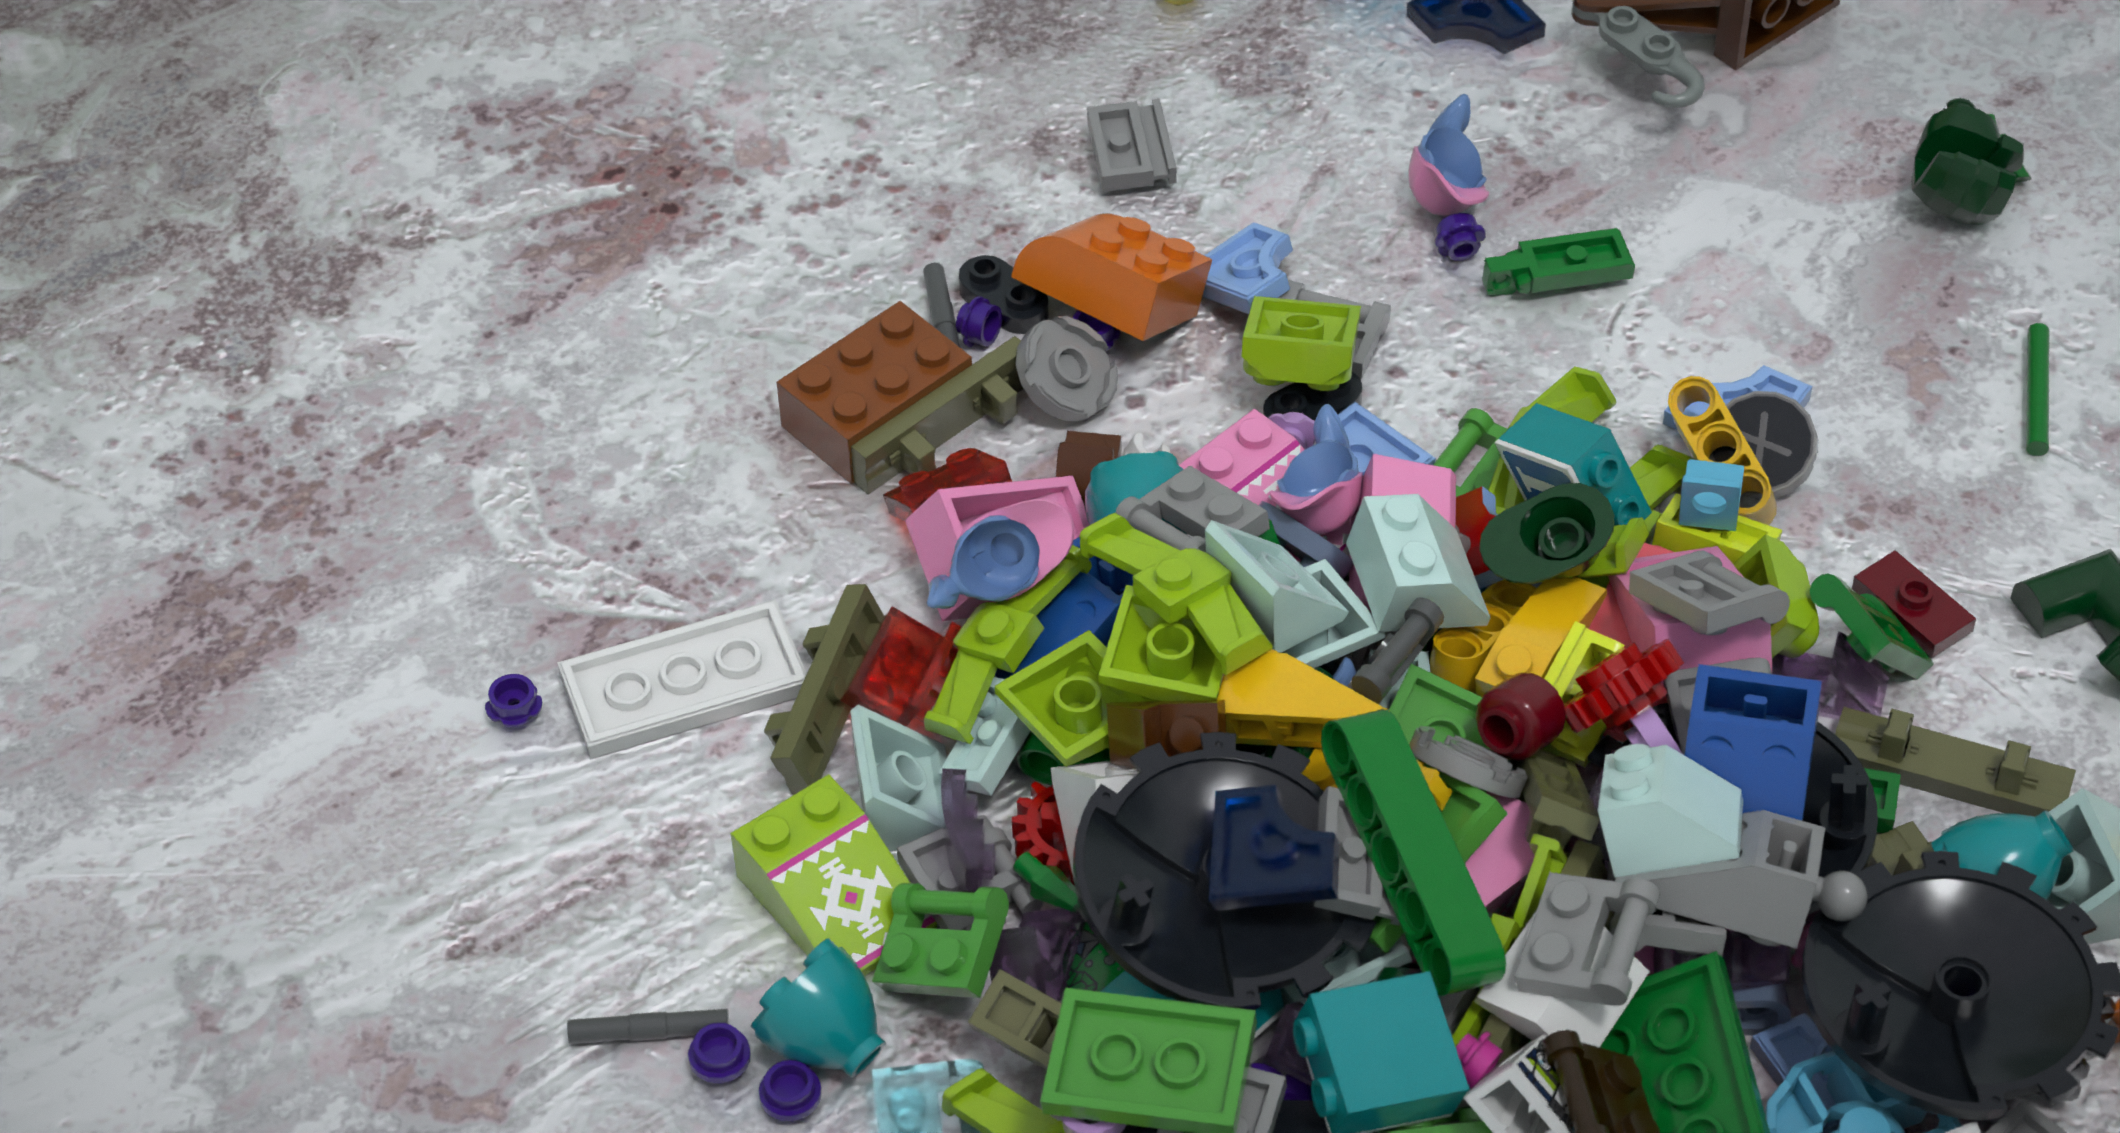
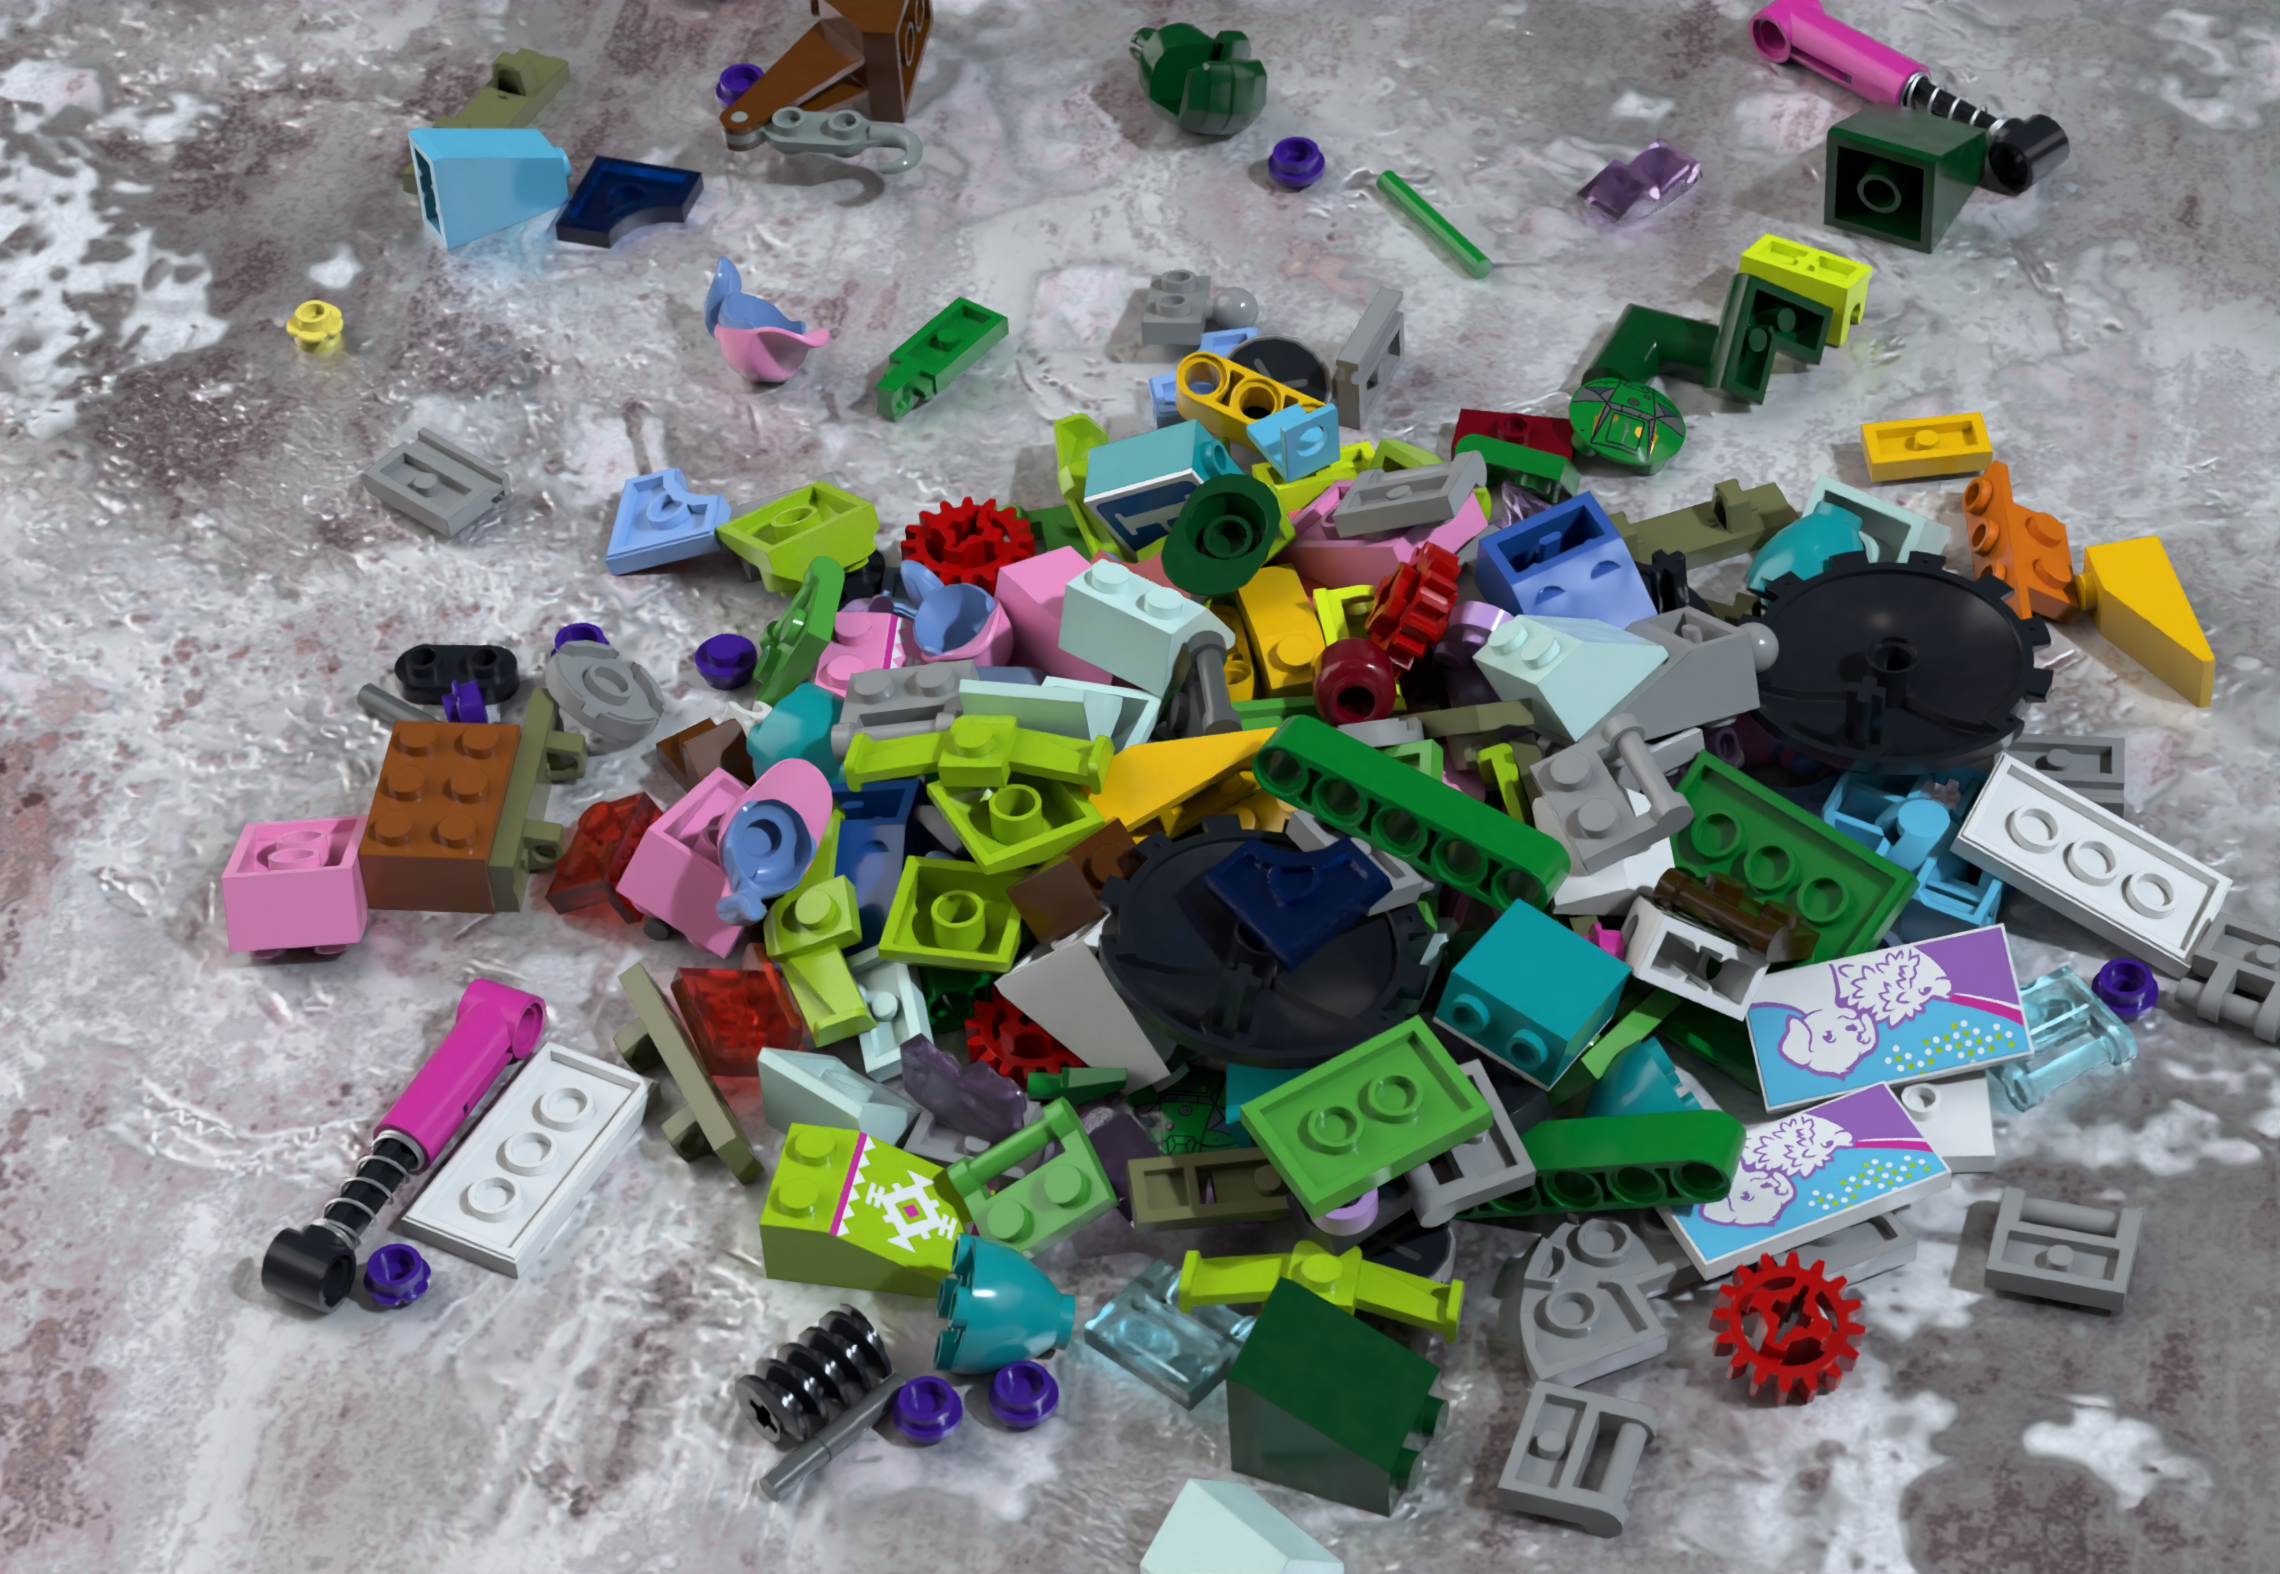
camera: 40 degrees left, 5 degrees down
orange brick [1011,214,1213,341] -> none
dark purple plate [1435,213,1486,261] -> none
none -> bright pink slope [221,815,369,959]
none -> piece [261,977,546,1314]
none -> dark purple plate [695,634,758,690]
none -> black piece [735,1303,893,1444]
none -> bright green plate [753,556,845,708]
none -> red gear [901,497,1036,597]
none -> light grey plate [1142,269,1258,345]
none -> dark purple plate [1268,137,1325,189]
none -> light grey plate [1332,287,1405,431]
none -> green dish [1568,378,1686,475]

